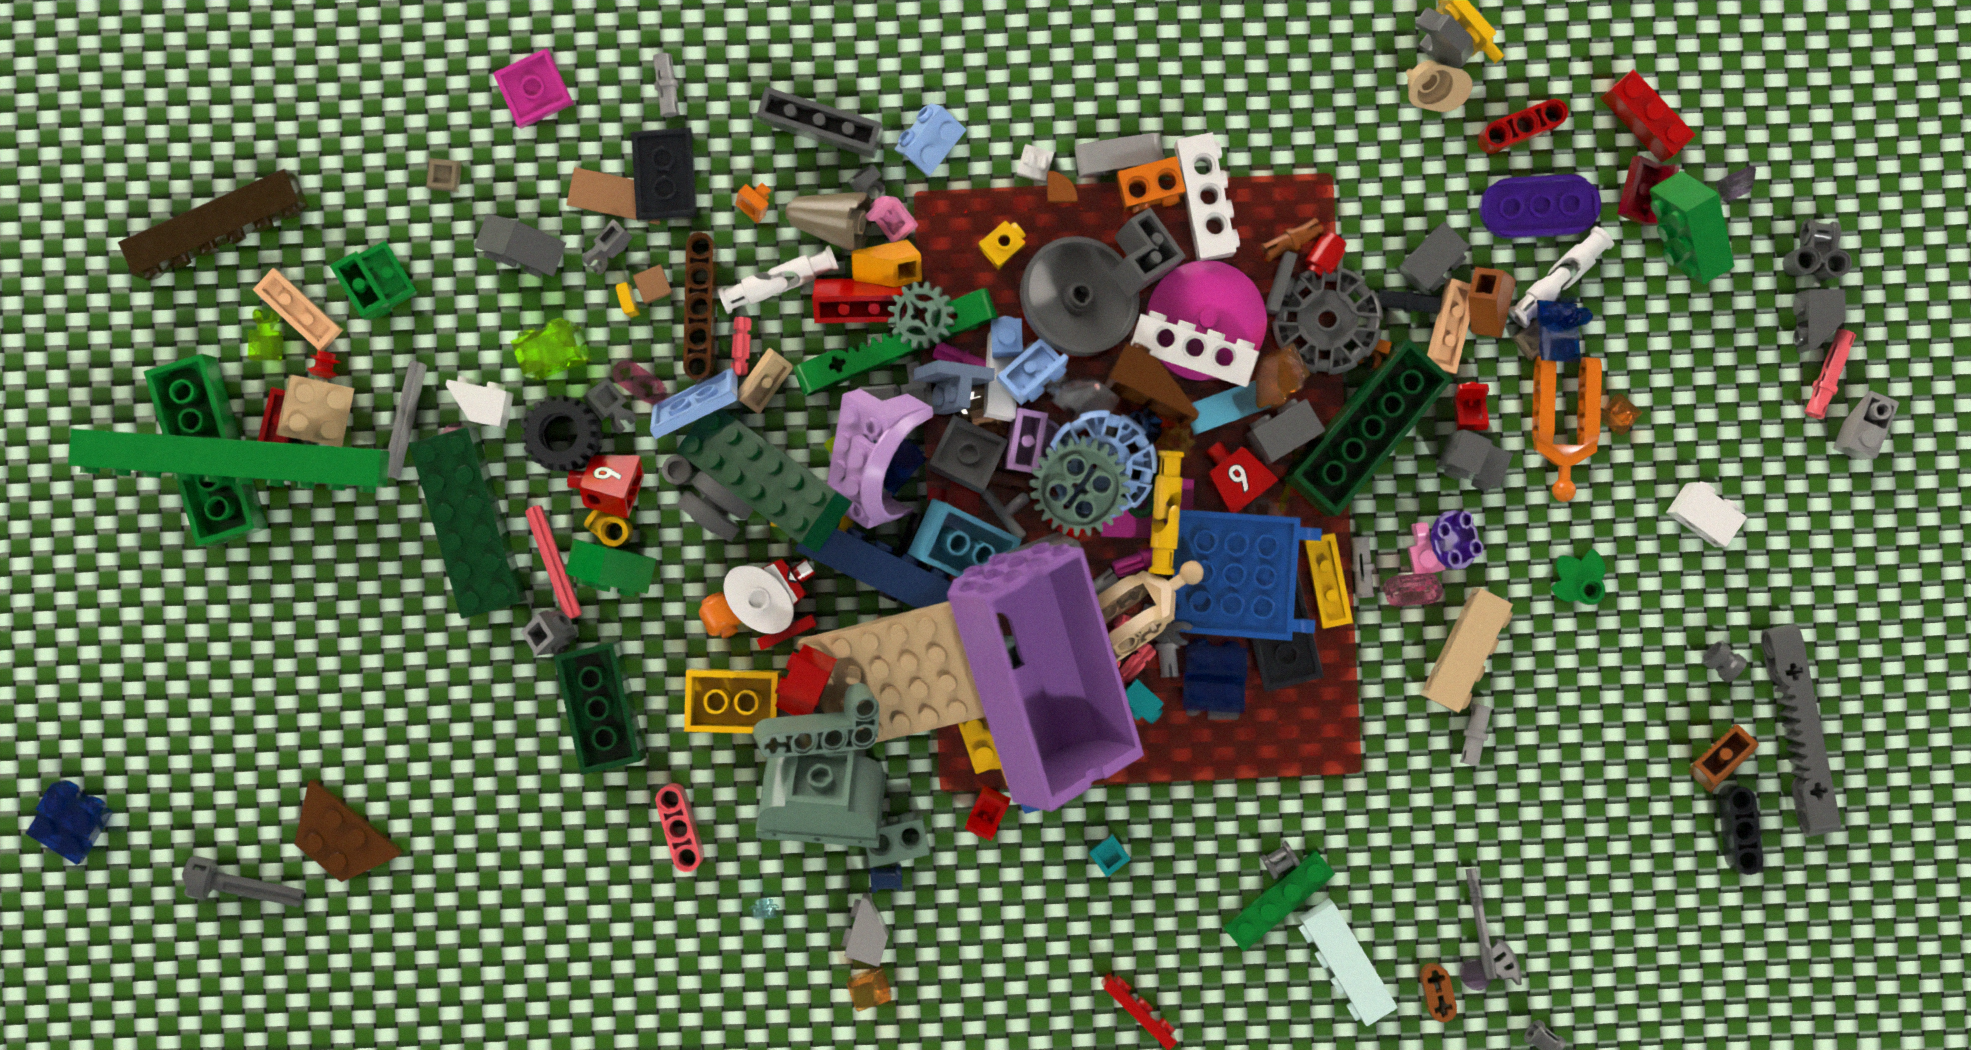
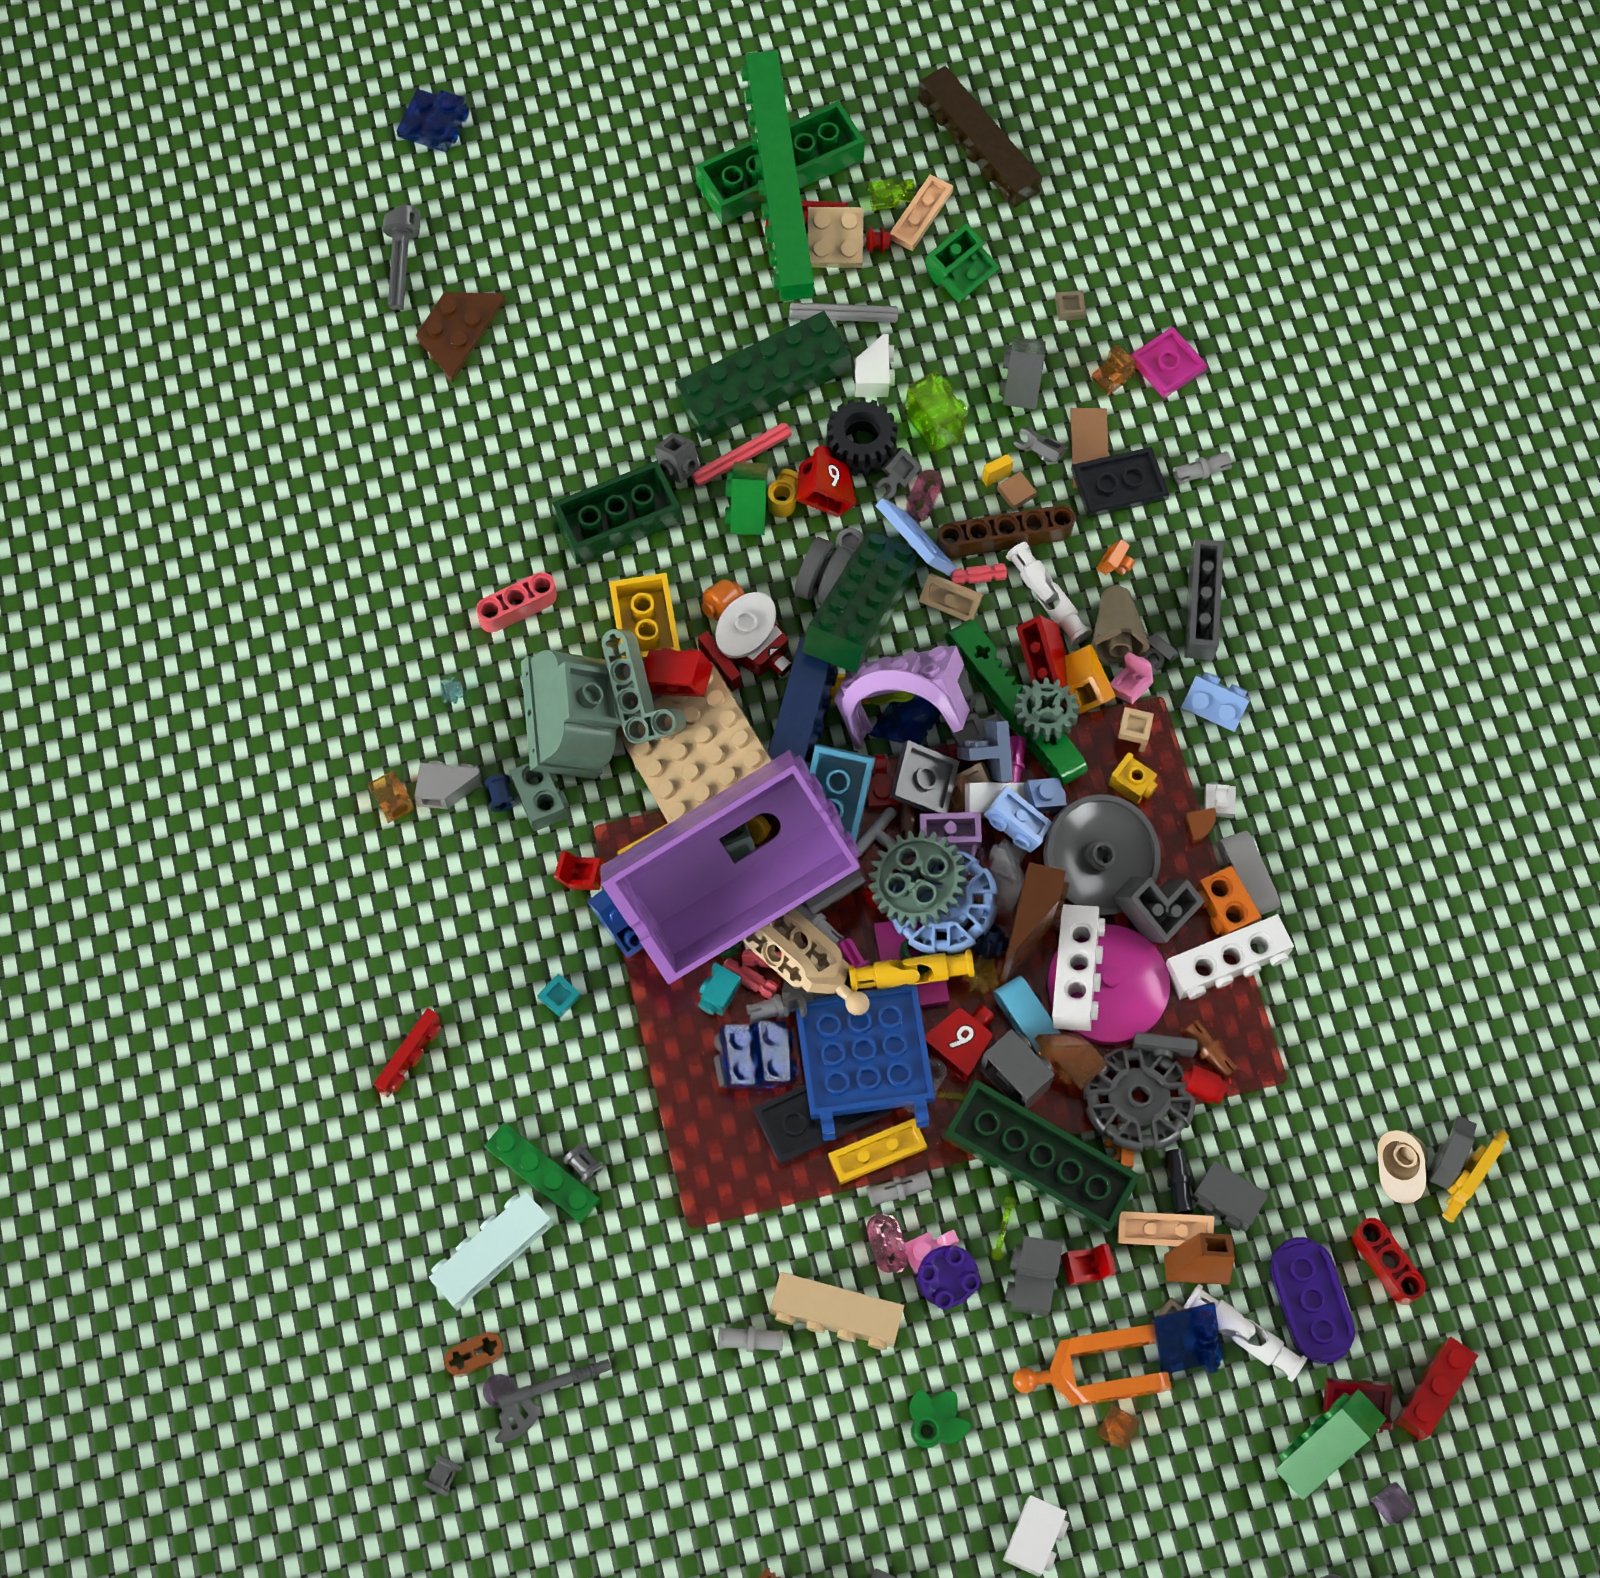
camera: 75 degrees right, 20 degrees down
none -> clear neon green hinge [991,1196,1016,1260]
none -> clear orange panel [1091,344,1137,395]
none -> tan panel [1118,707,1154,752]

